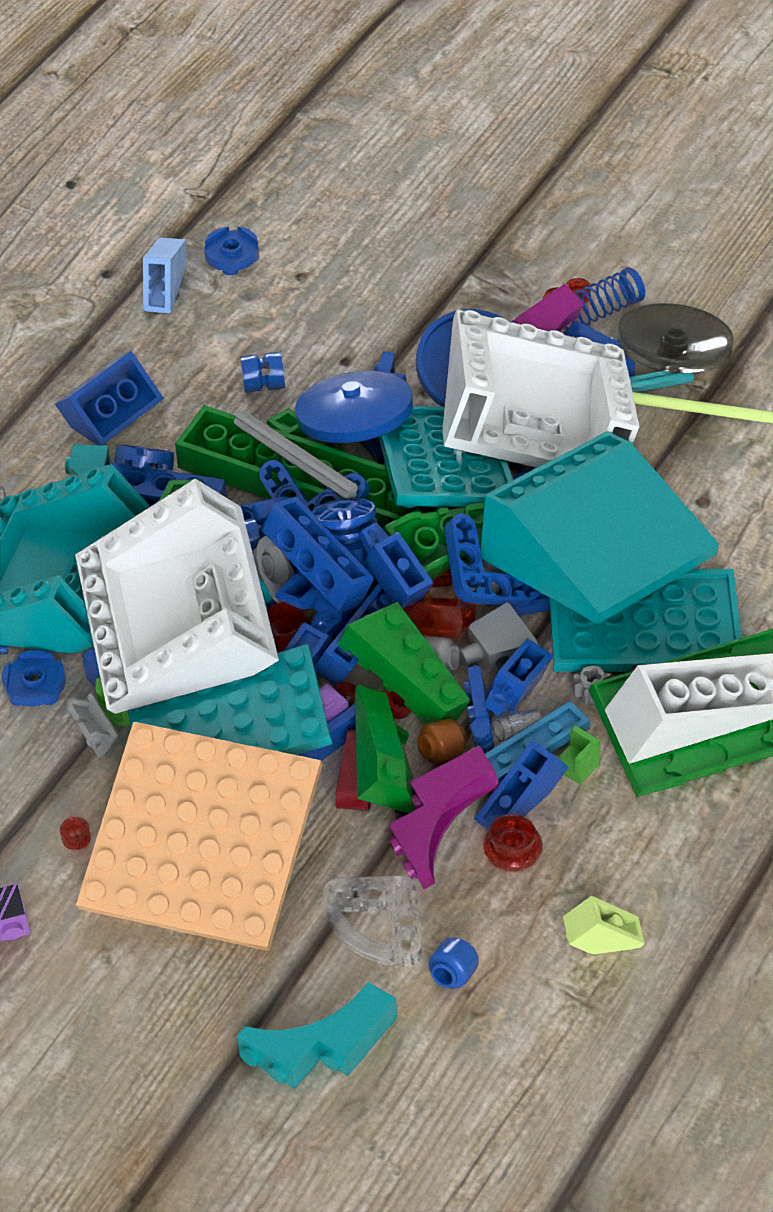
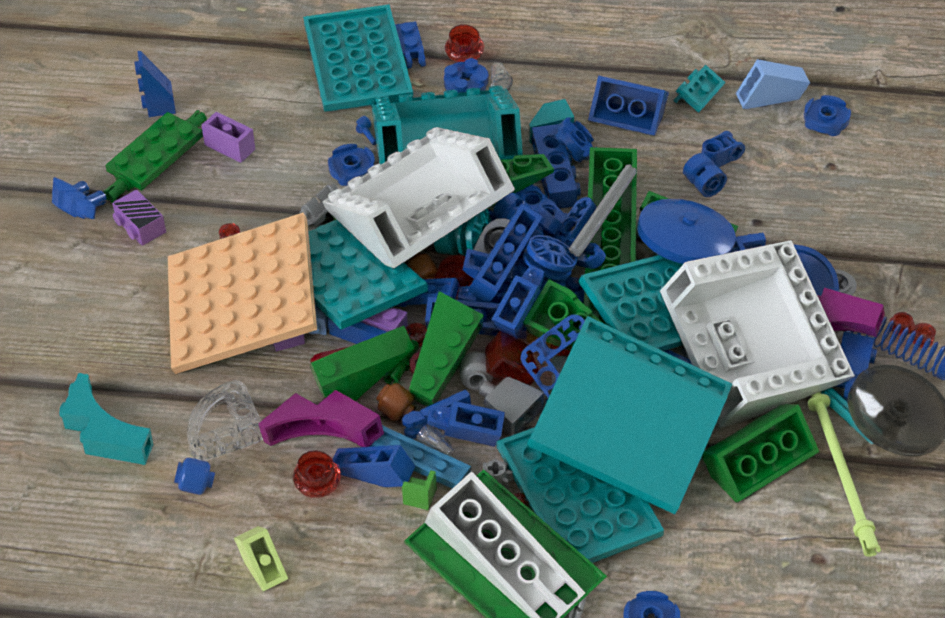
camera: 65 degrees right, 0 degrees up
none -> teal bracket [673,64,726,113]
none -> blue piece [701,131,745,167]
none -> green slope [702,404,820,502]

